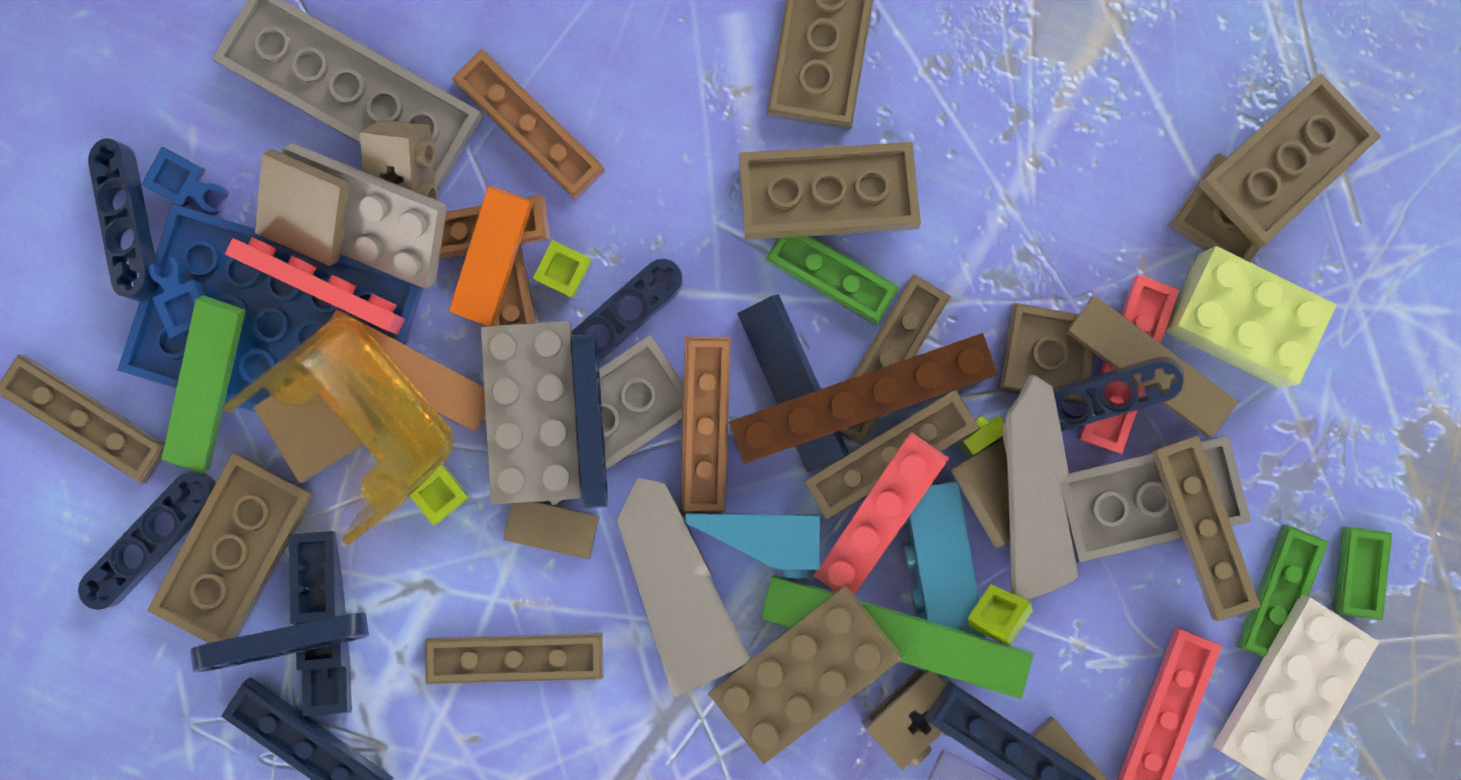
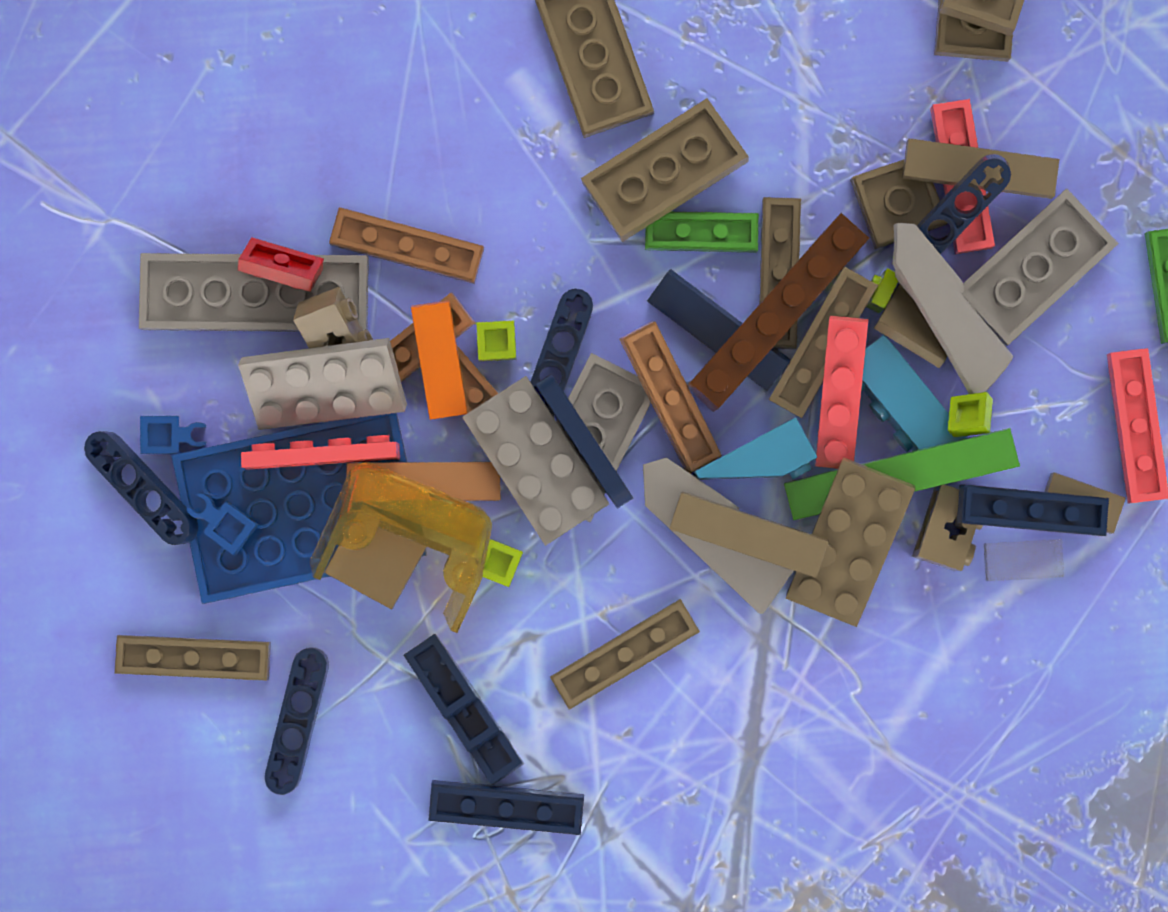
camera: 25 degrees left, 0 degrees up
dark tan plate [147,453,315,643] -> none
bright green tile [161,295,246,474] -> none
dark blue beam [190,613,369,672] -> none
dark tan tile [255,149,349,266] -> none
dark tan tile [503,502,600,559] -> none
dark tan plate [1151,436,1261,621] -> none
yellowish green brick [1165,246,1337,388] -> none
none -> red plate [237,237,324,292]
none -> dark tan tile [669,492,829,578]

